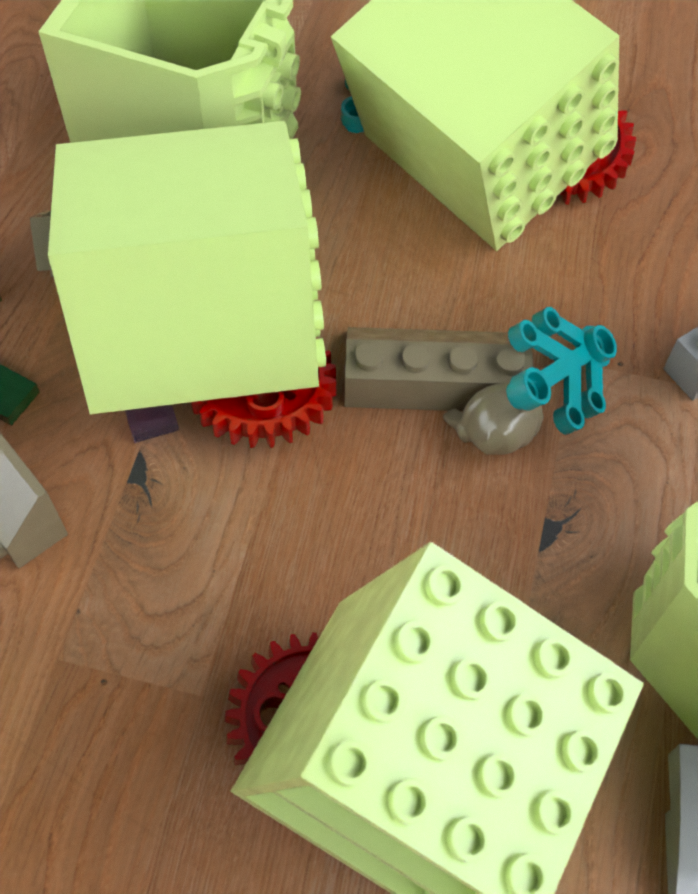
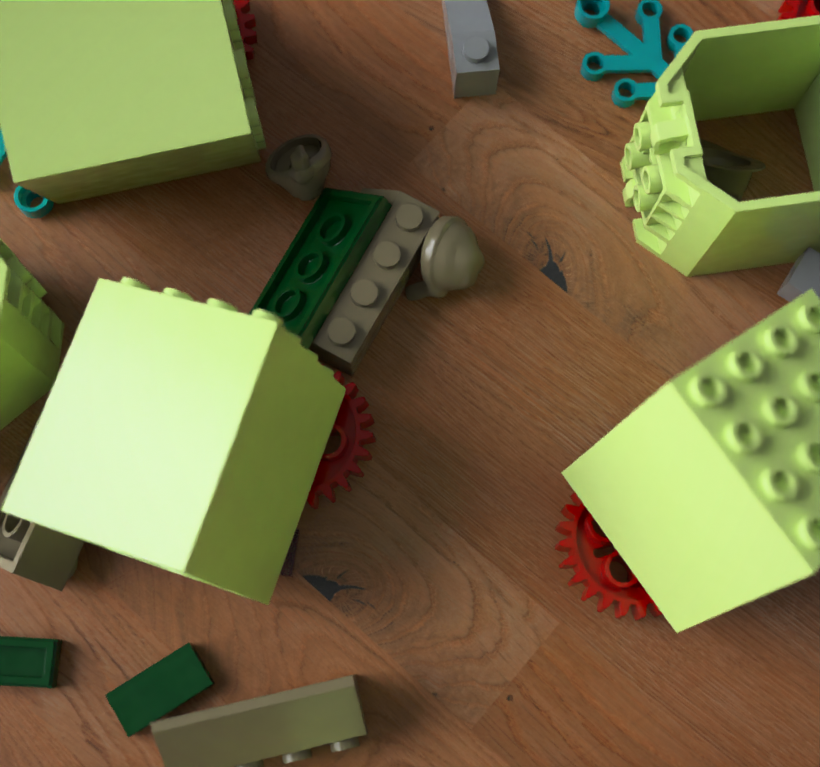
camera: 65 degrees left, 15 degrees up
teal plant [506,307,617,435] -> none
none -> dark green tile [248,187,392,350]
none -> dark tan hat [266,134,332,201]

